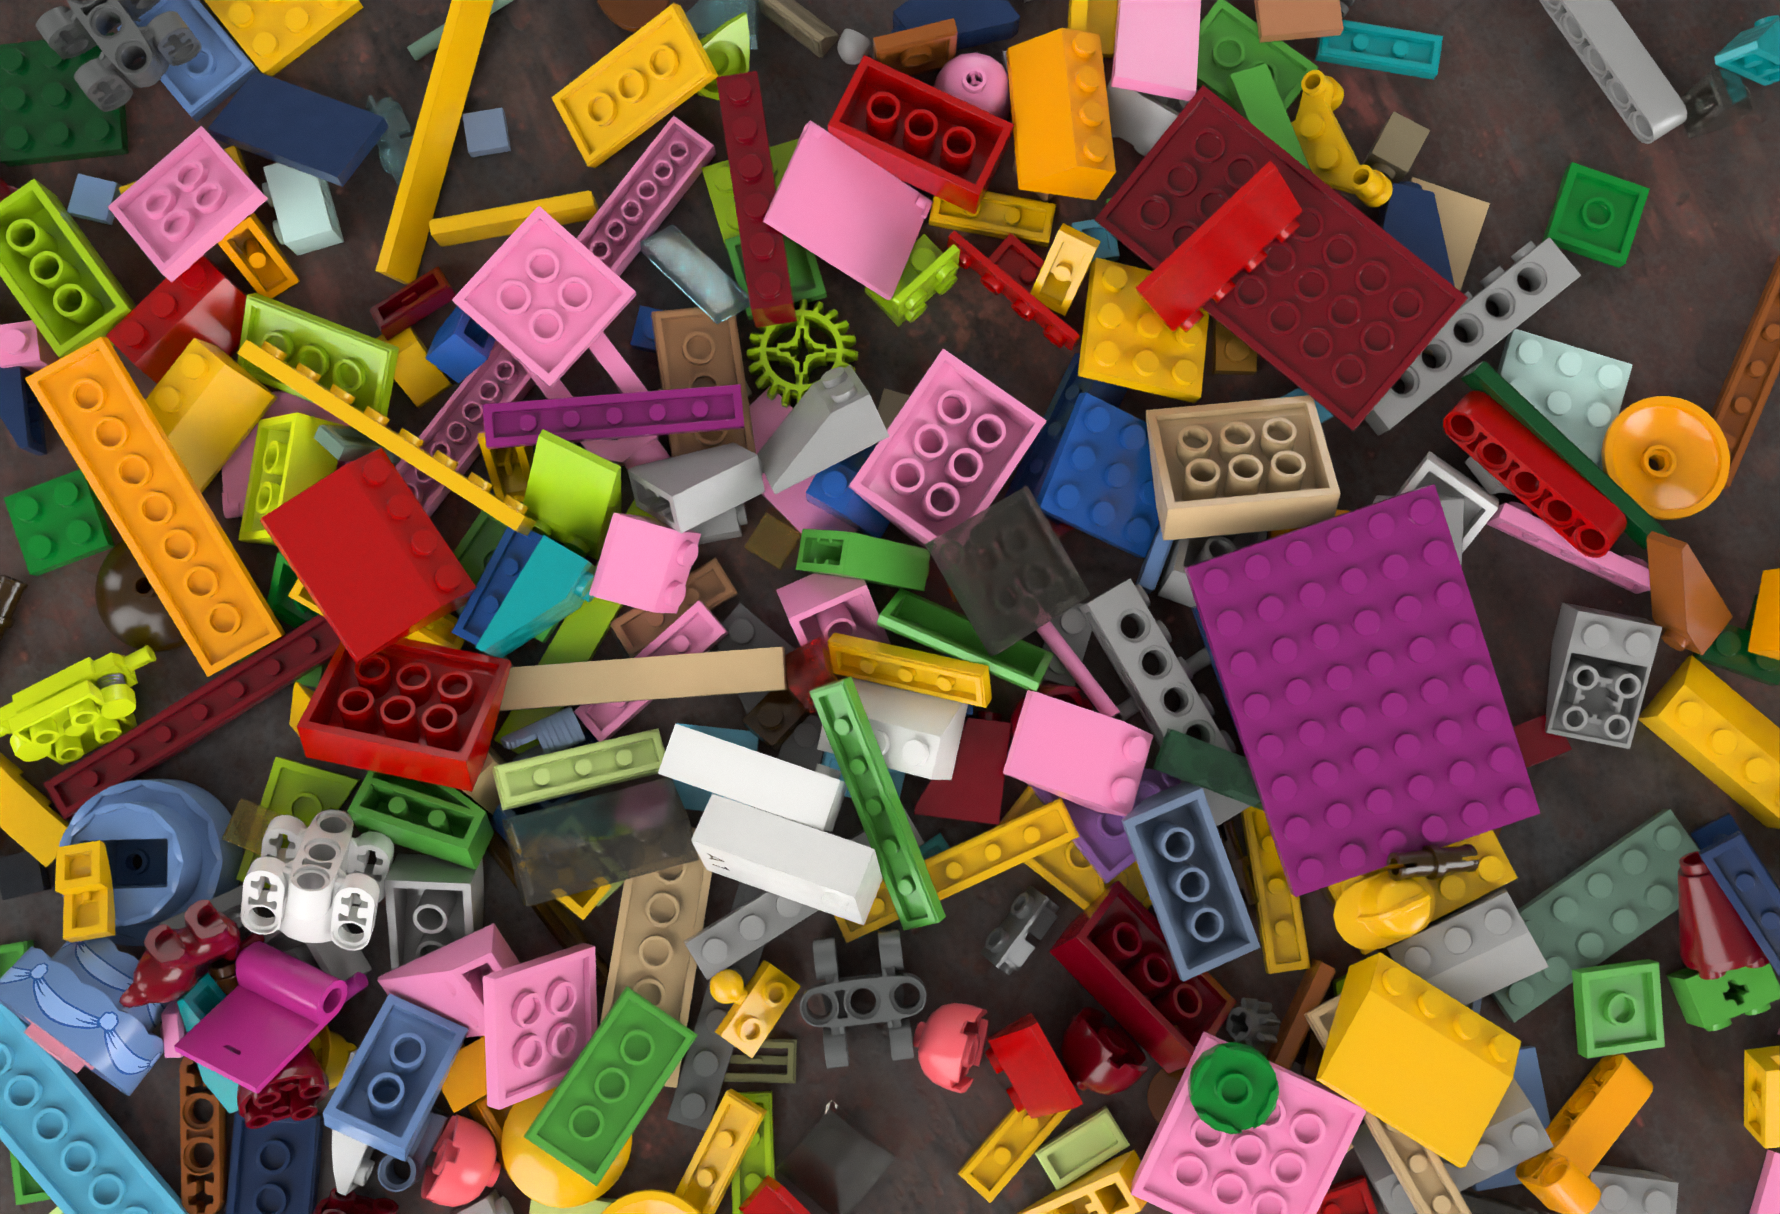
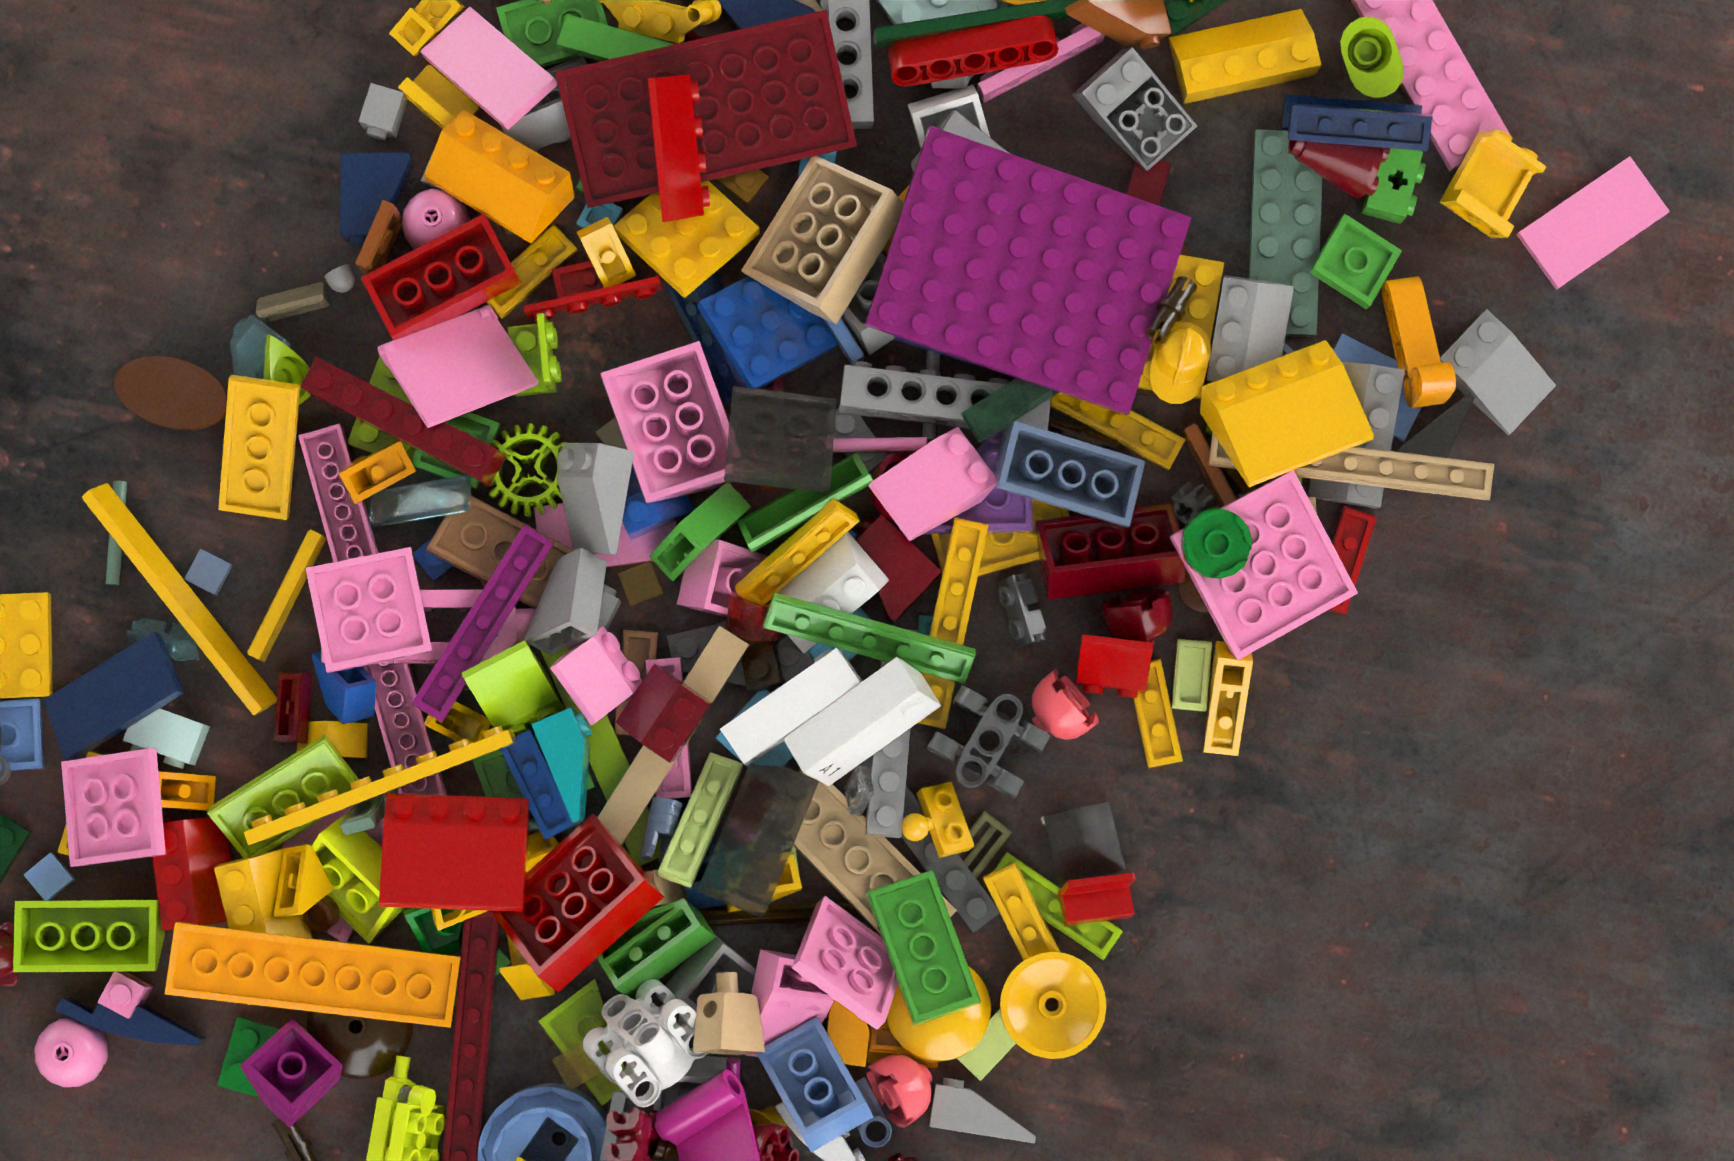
camera: 55 degrees left, 0 degrees up
none -> magenta slope [240,1018,343,1128]
none -> yellow slope [274,844,334,918]
none -> reddish brown tile [302,895,340,932]
none -> light orange slope [338,440,416,504]
none -> dark red slope [615,664,713,763]
none -> tan torso [693,972,765,1056]
none -> clear tile [844,765,875,816]

